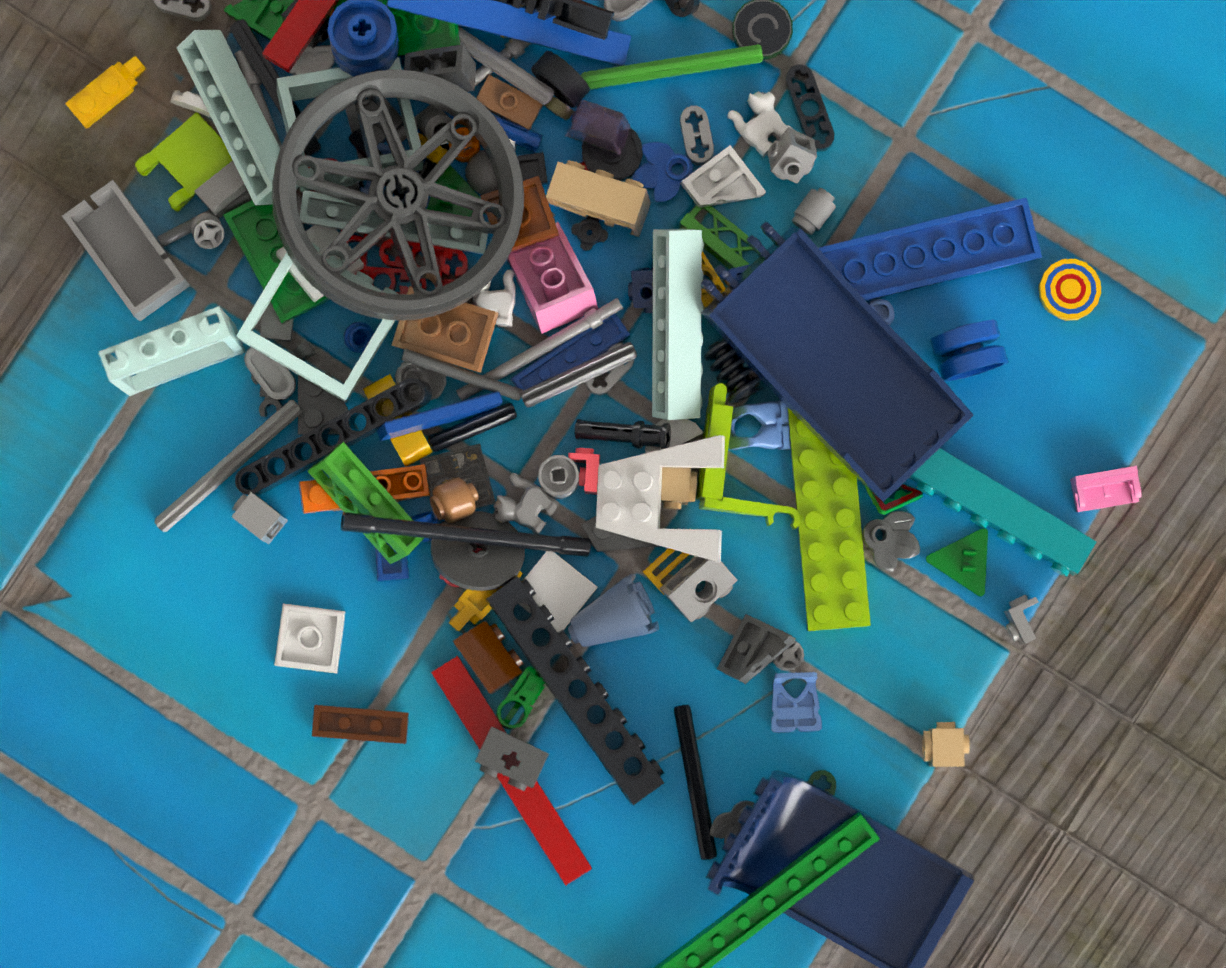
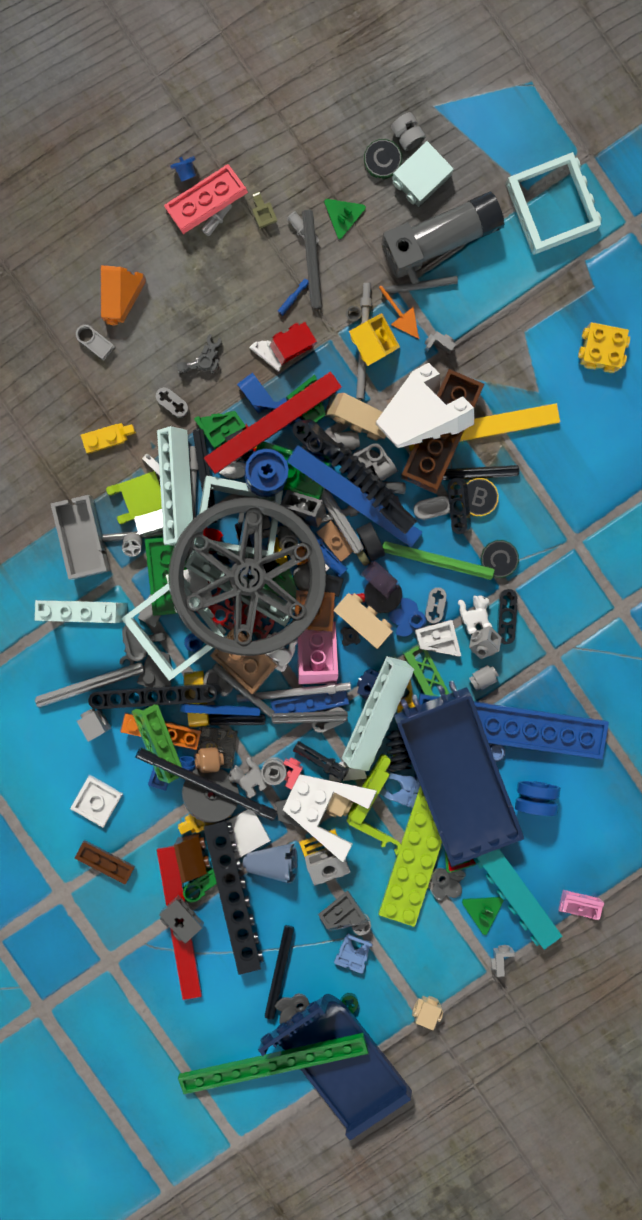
camera: 25 degrees right, 5 degrees up
yellow tile [1038,259,1101,321] -> none

